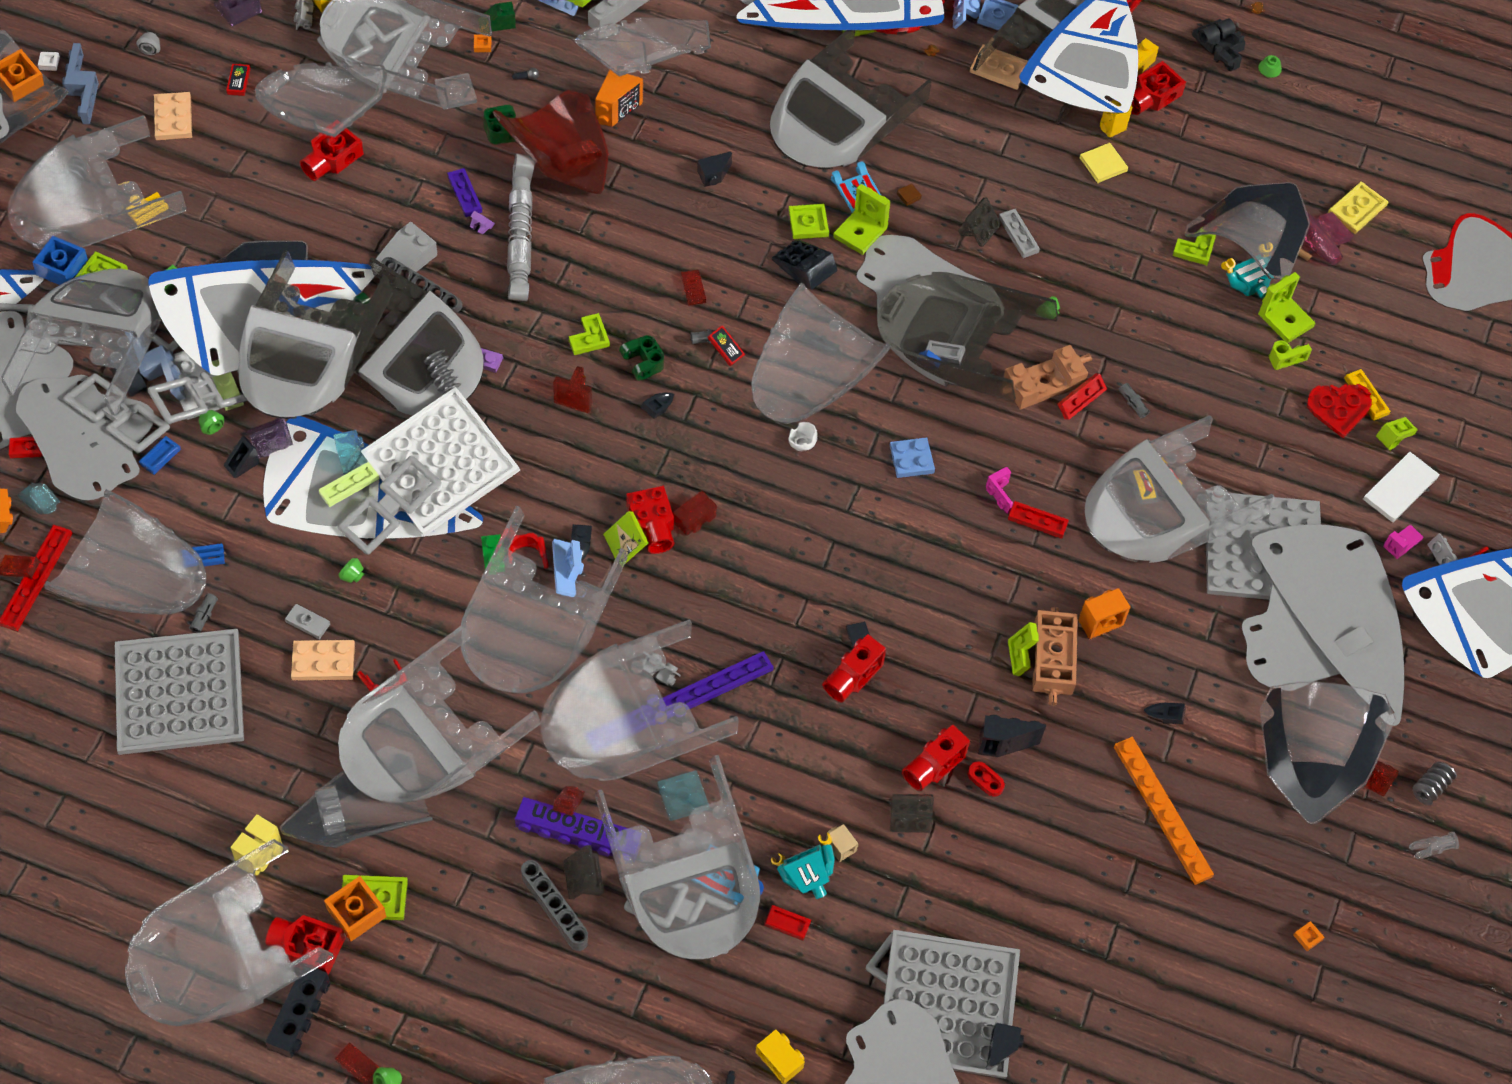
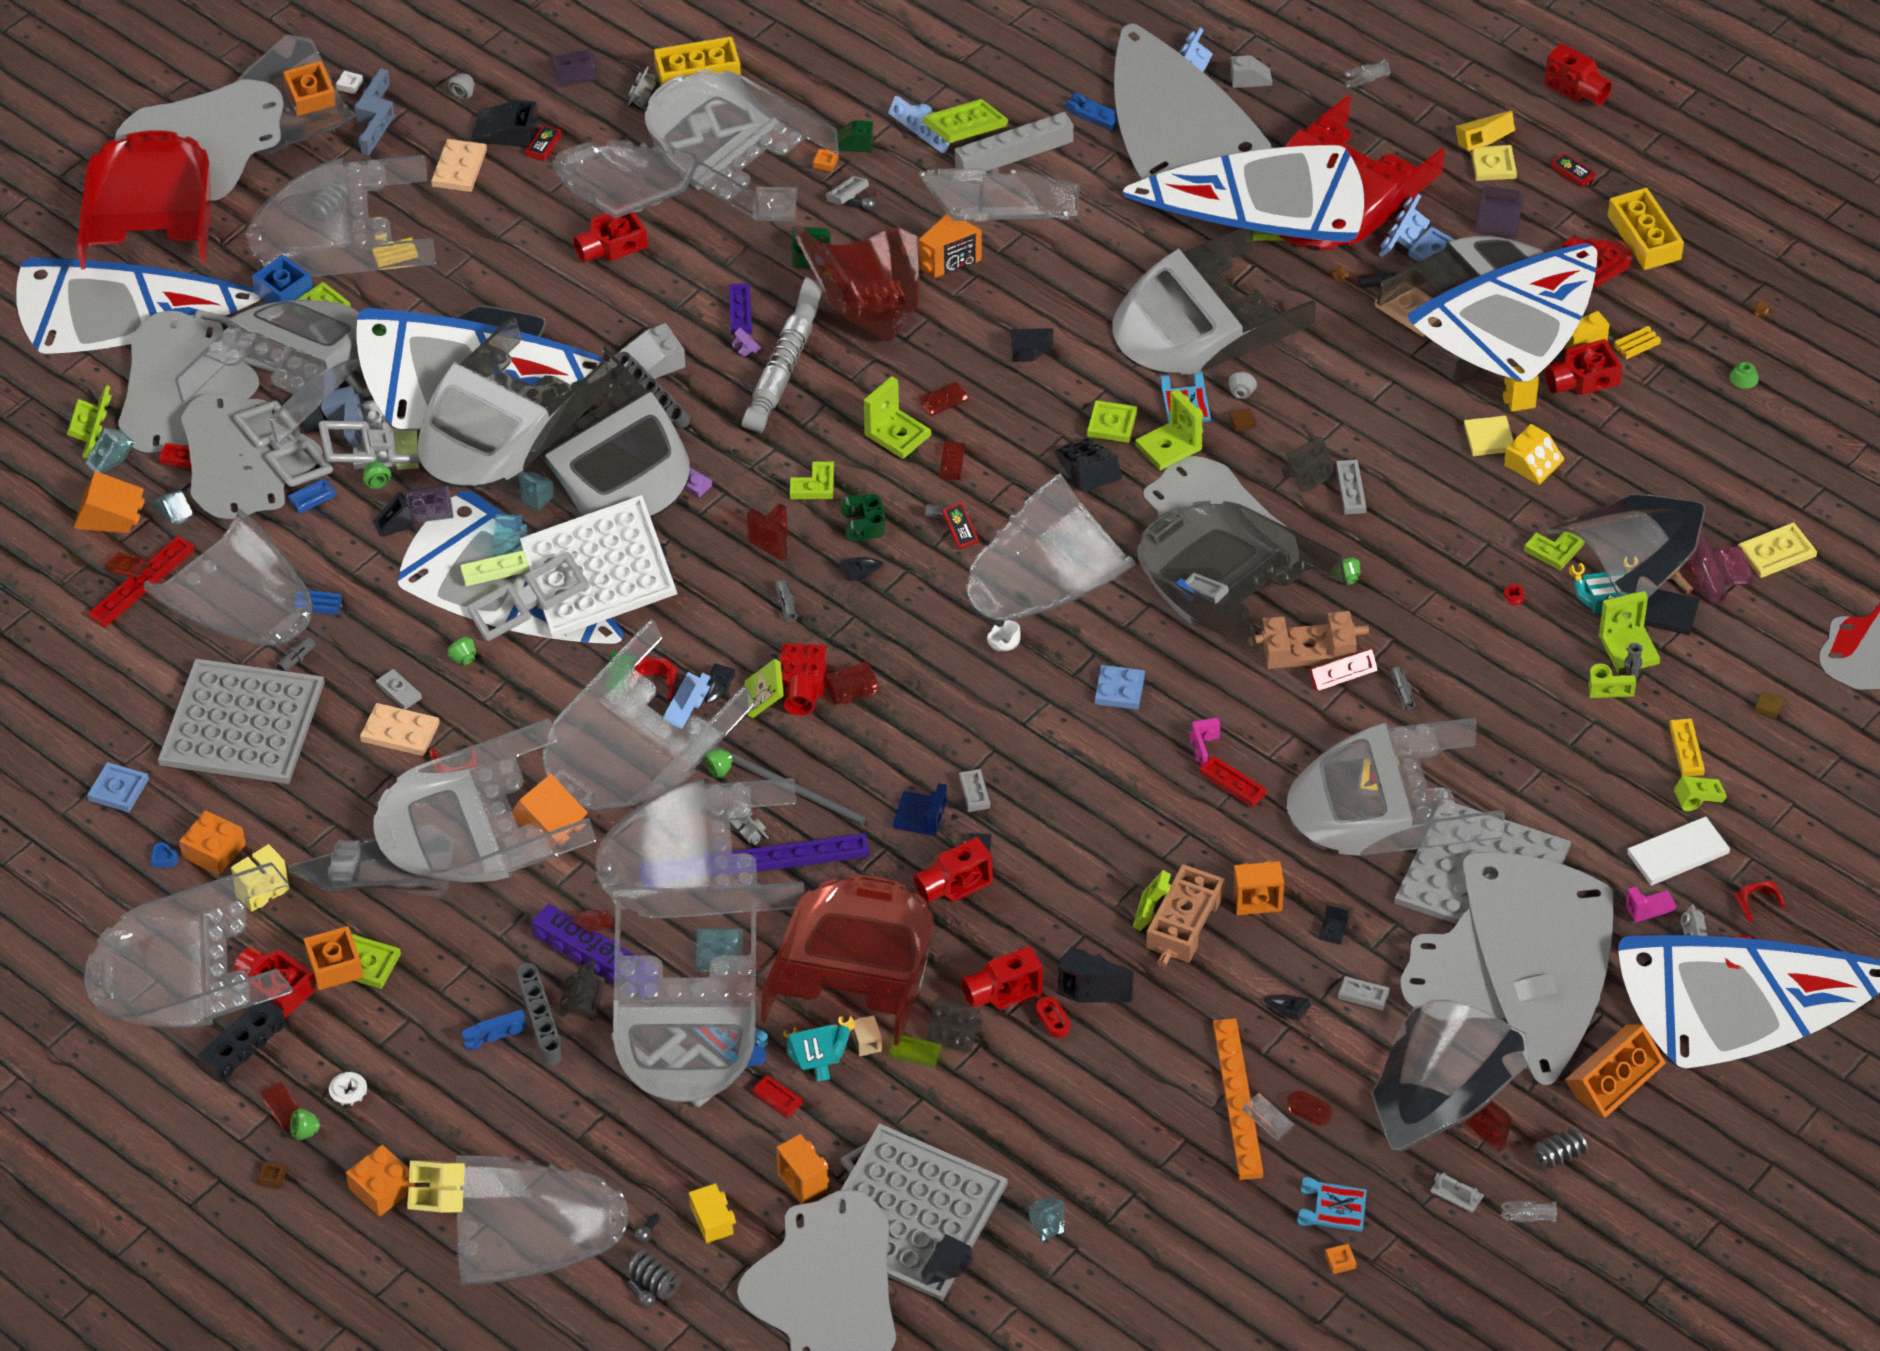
camera: 25 degrees right, 10 degrees down
flat silver piece [424,350,461,392] -> none
black plate [1192,18,1246,72] -> none
red plate [1307,383,1372,438] -> none
none -> medium blue plate [87,762,149,813]
none -> blue tile [150,842,179,868]
none -> orange brick [179,810,246,876]
none -> white gear [329,1072,367,1106]
none -> blue hinge [462,1009,527,1051]
none -> black slope [471,100,538,147]
none -> orange slope [509,774,588,847]
none -> clear light blue slope [519,471,554,512]
none -> bright green cone [704,749,733,778]
none -> dark grey piece [710,744,866,825]
none -> clear red windscreen [761,875,933,1046]
none -> dark grey pin [774,580,798,622]
none -> orange brick [776,1134,829,1204]
none -> light grey plate [826,176,869,204]
none -> lime bracket [864,377,931,459]
none -> clear neon green tile [890,1034,942,1068]
none -> clear blue bracket [893,783,947,836]
none -> clear red plate [920,382,967,416]
none -> light grey plate [959,769,990,812]
none -> clear light blue slope [1029,1196,1064,1240]
none -> light grey cone [1228,371,1257,399]
none -> clear plate [1242,1093,1294,1141]
none -> clear red plate [1287,1091,1332,1126]
none -> dark azure flag [1297,1177,1367,1232]
none -> black slope [1319,902,1353,945]
none -> light grey plate [1338,976,1390,1010]
none -> black pin [1358,271,1402,288]
none -> light grey hinge [1430,1172,1484,1213]
none -> yellow slope [1504,424,1564,485]
none -> red bush [1504,584,1524,606]
none -> orange slope [1565,1024,1666,1118]
none -> yellow tile [1614,326,1661,359]
none -> dark grey pin [1624,643,1643,681]
none -> black tile [1635,584,1700,635]
none -> red helmet [1734,881,1785,921]
none -> pearl gold tile [1755,691,1784,718]

